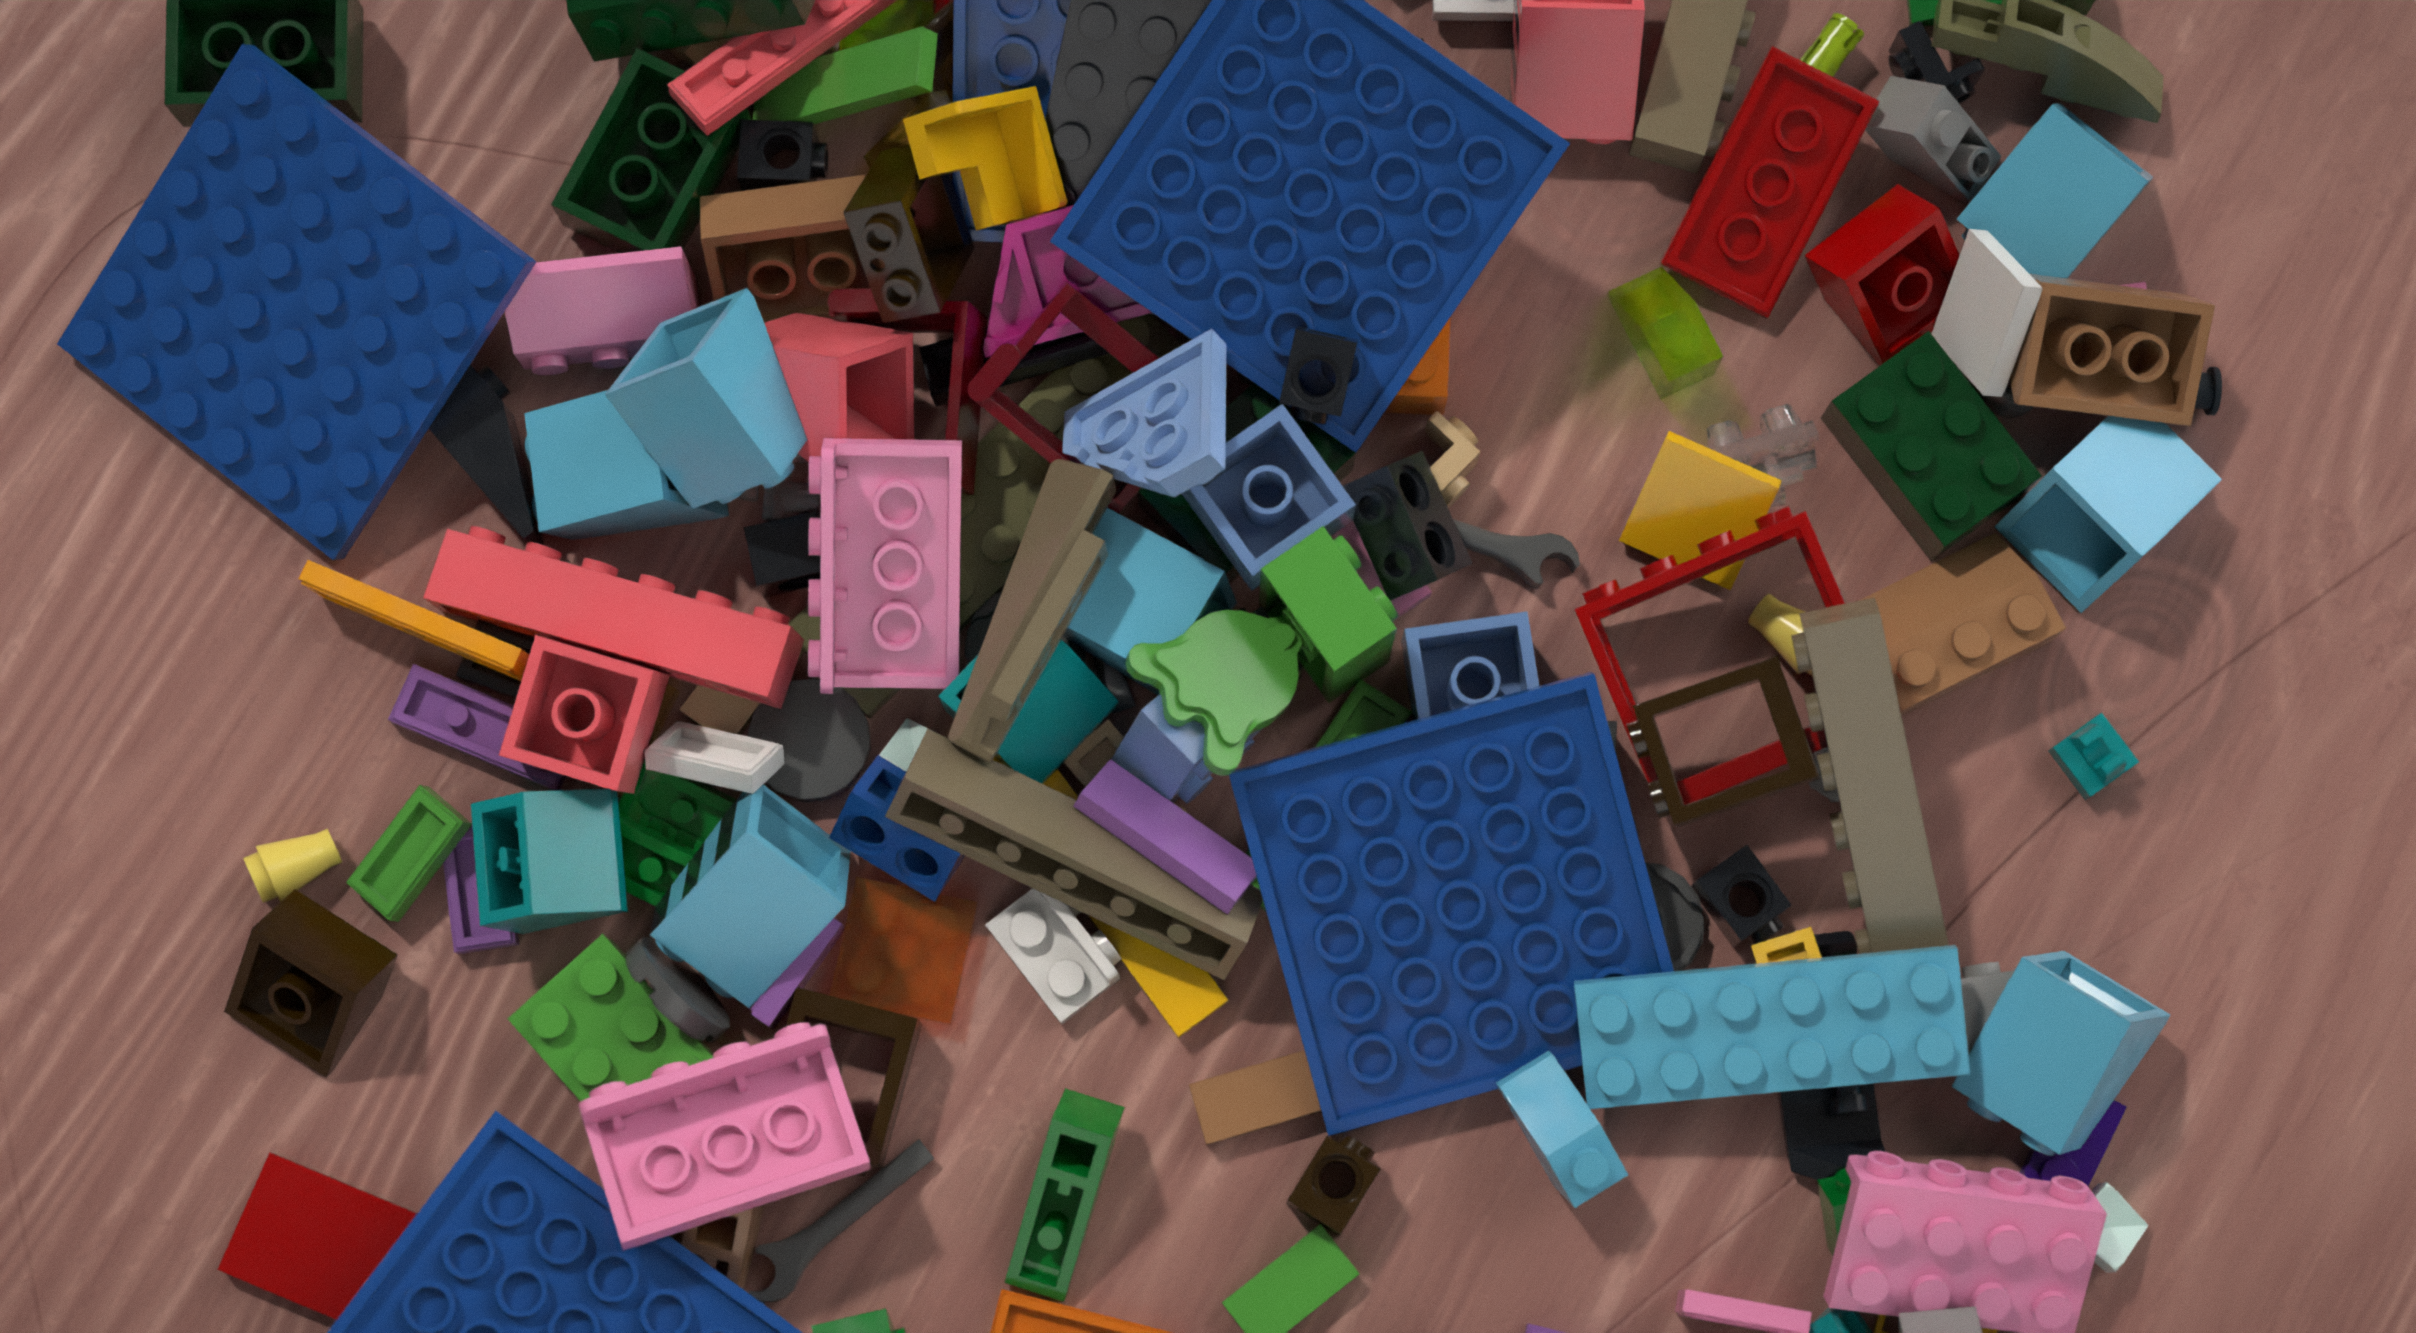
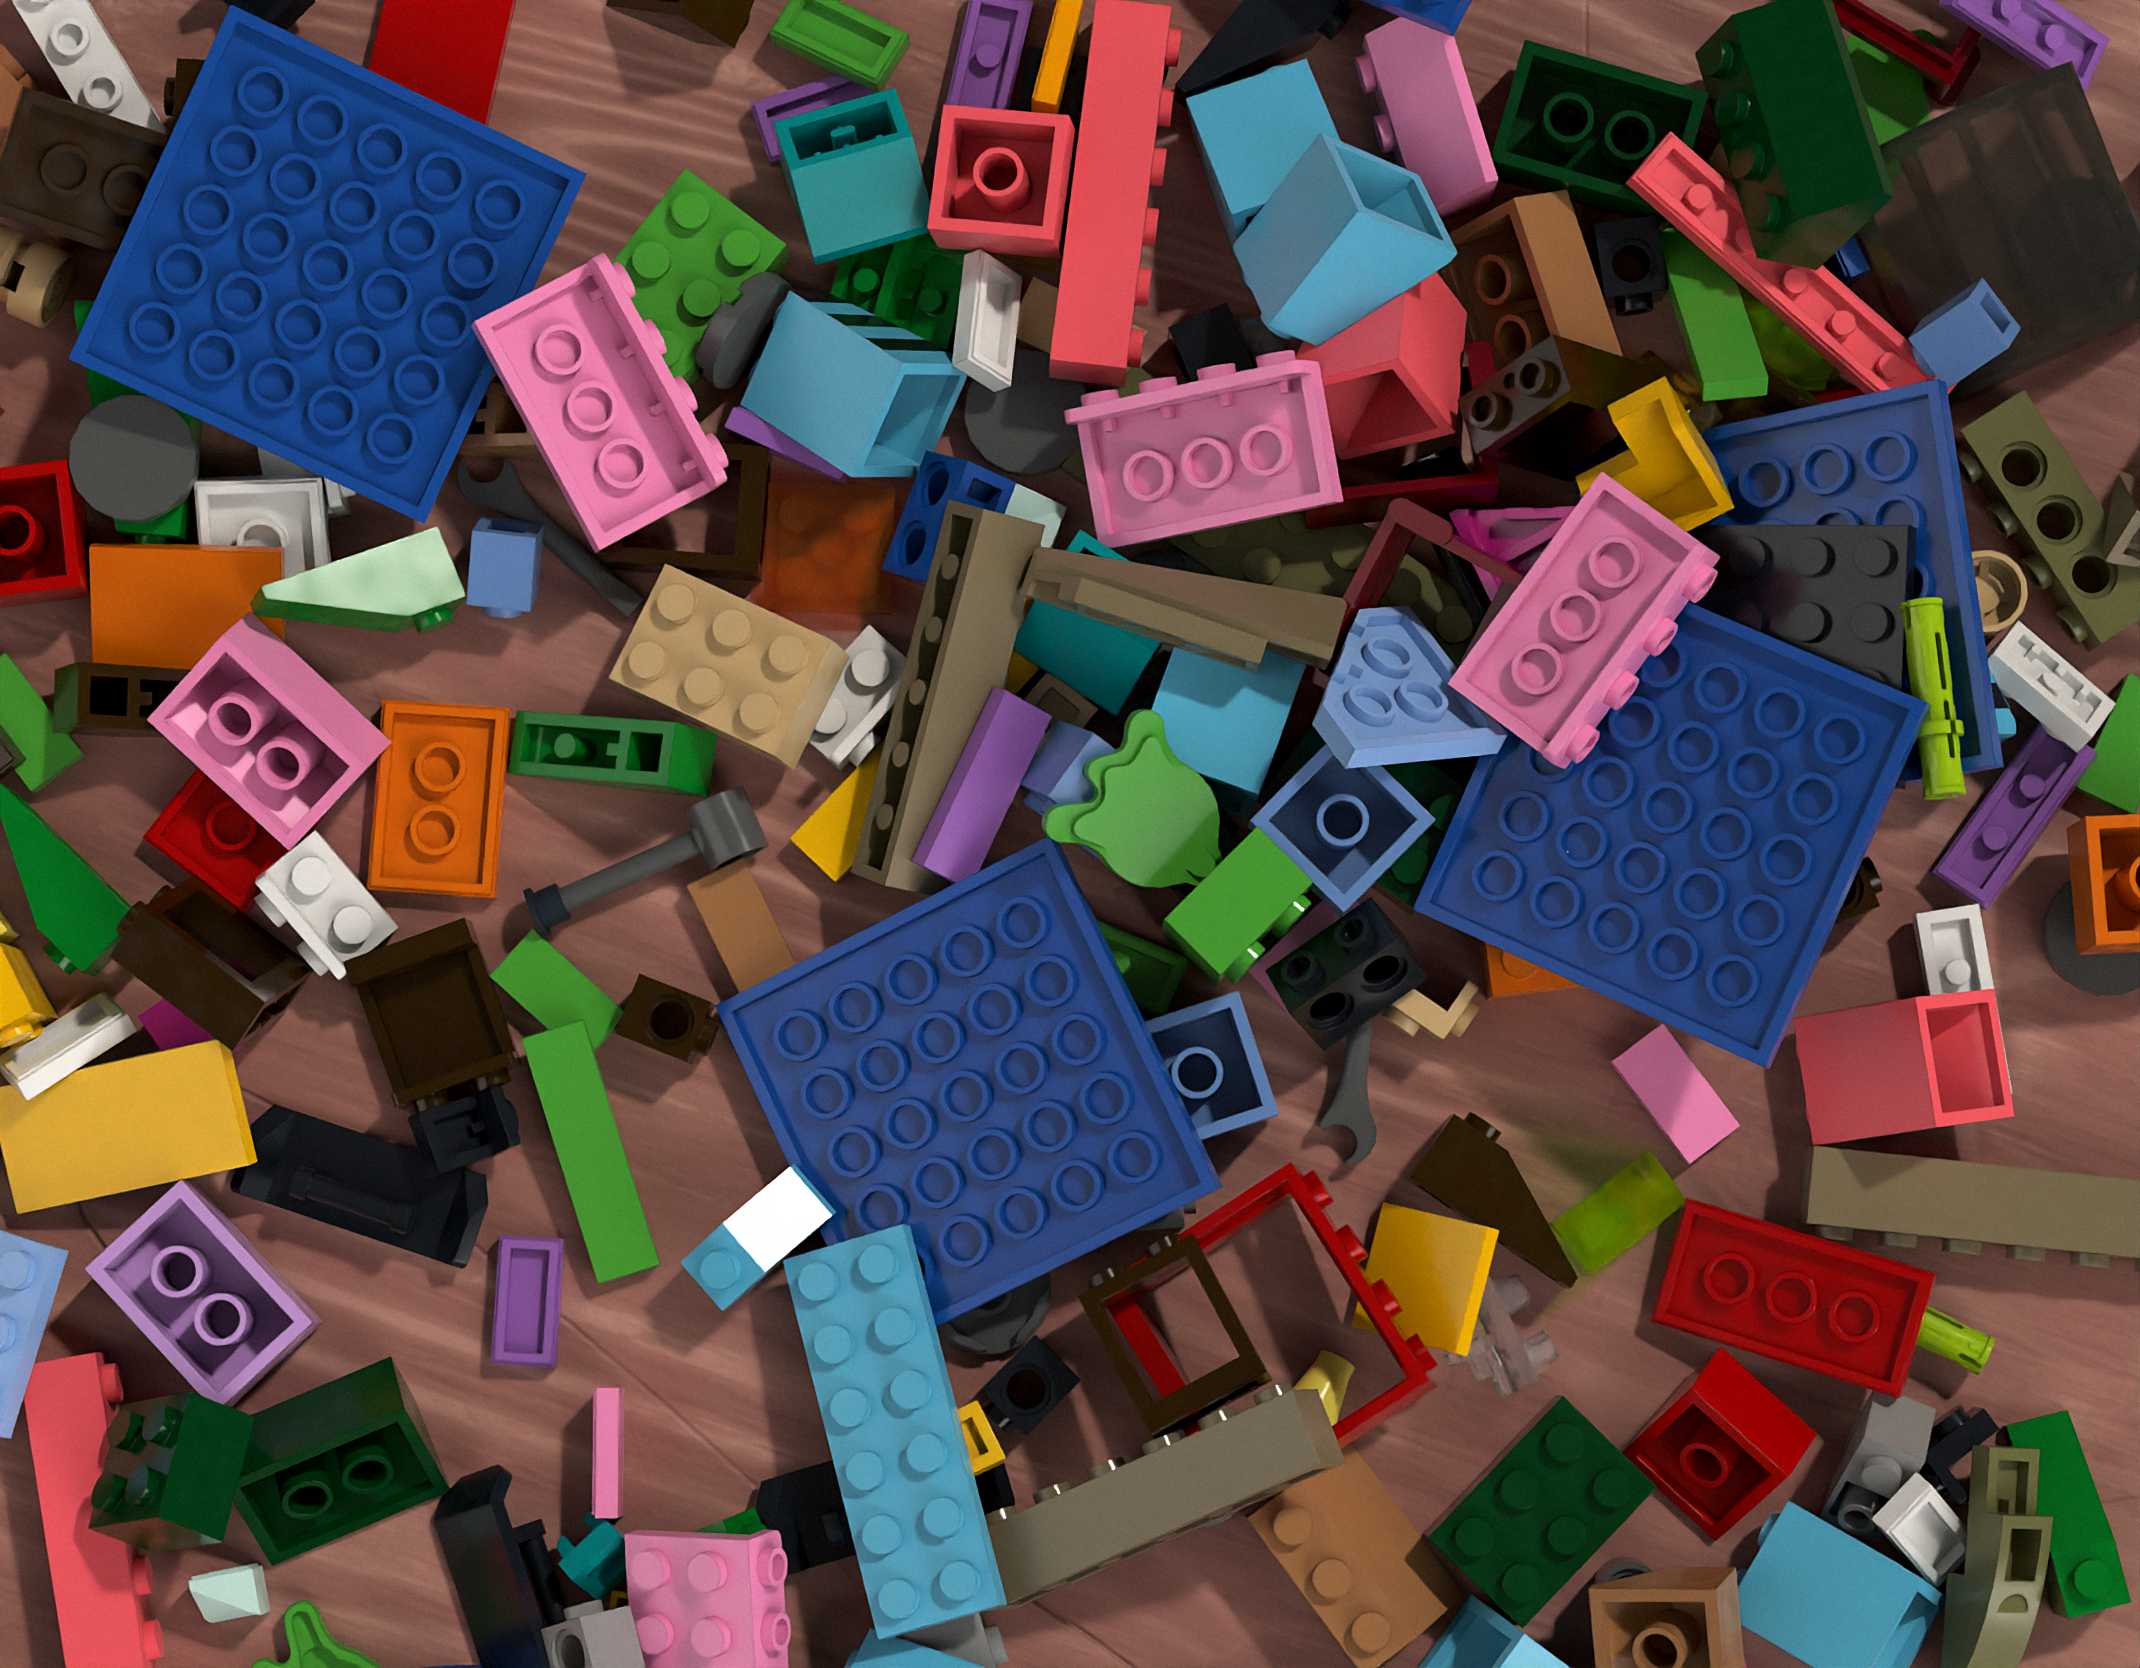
camera: 80 degrees right, 5 degrees up
black brick [1279,326,1358,424] -> none
white tile [1932,229,2043,397] -> none
none -> medium blue brick [466,516,545,618]
none -> bright green tile [521,1019,661,1284]
none -> dark grey piece [523,786,769,937]
none -> tan brick [609,563,850,770]
none -> dark brown slope [1407,1112,1578,1289]
none -> bright pink bracket [1447,471,1720,769]
none -> bright pink tile [1610,1023,1740,1165]
none -> white tile [1871,1472,1967,1589]

